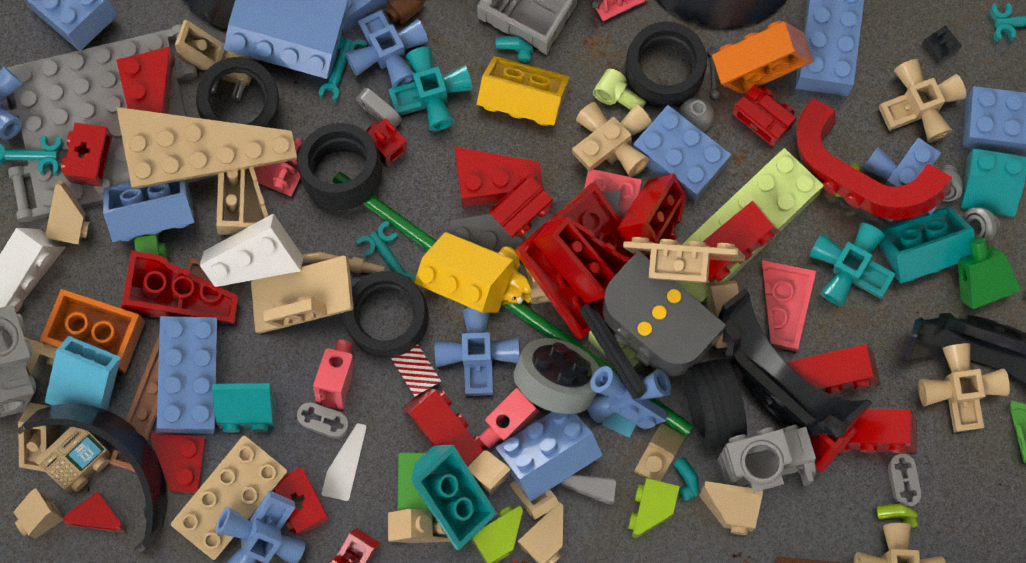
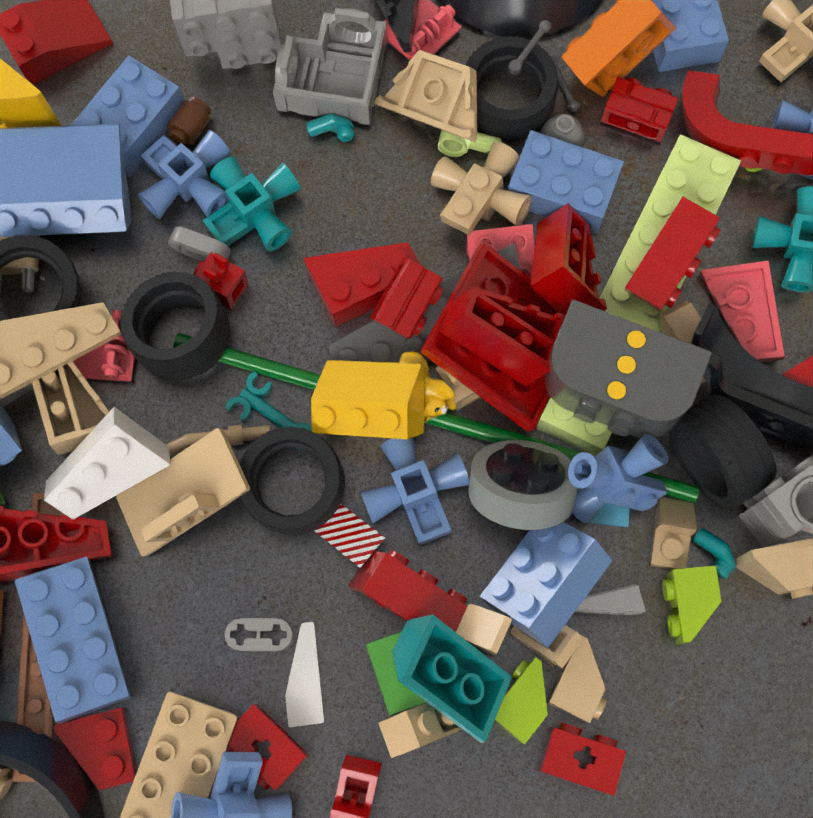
camera: 15 degrees left, 0 degrees up
teal slope [212,383,276,433] -> none
coral torso [313,340,355,411] -> none
teal bar [319,35,368,103] -> none
yellow slope [476,56,570,126] -> none
coral torso [479,388,542,449] -> none
black axle [579,303,647,399] -> none
tan bracket [623,237,745,283] -> none
none -> tan wing [374,50,477,142]
none -> dark grey hinge [508,20,552,75]

